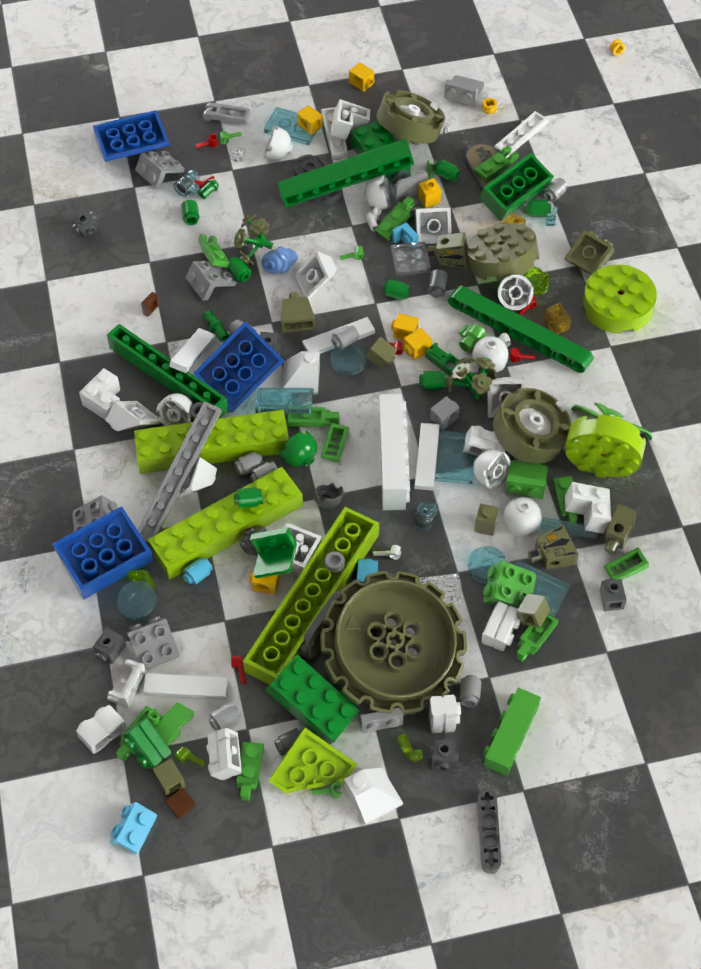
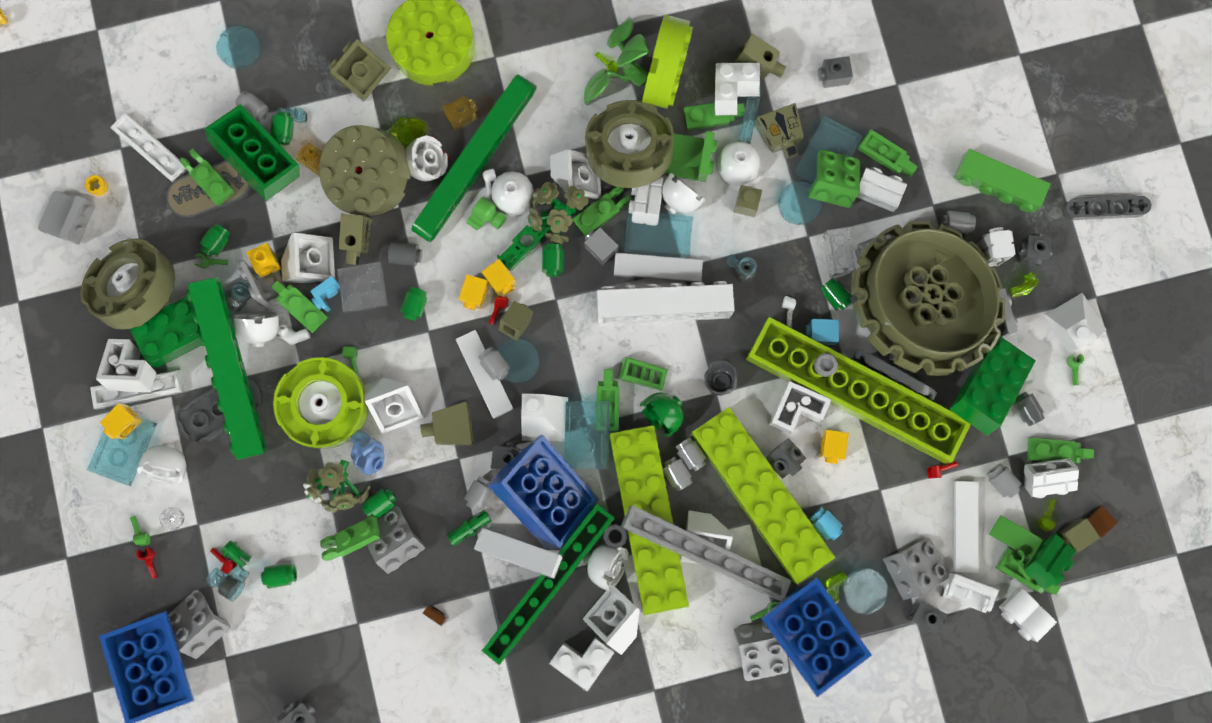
camera: 90 degrees left, 25 degrees up
medium azure bracket [109,802,157,854] -> none
light grey plate [202,102,251,125] -> none
green brick [234,487,263,509] -> none
green bracket [250,527,297,578] -> none
lime plate [268,727,357,794] -> none
yellow brick [349,62,374,92] -> none
red hand [509,348,536,362] -> none
olive brick [517,594,550,628] -> none
bright green slope [604,547,649,580] -> none
none -> clear light blue tile [216,26,261,69]
none -> lime piece [273,357,369,449]
none -> bright green hinge [572,187,632,237]

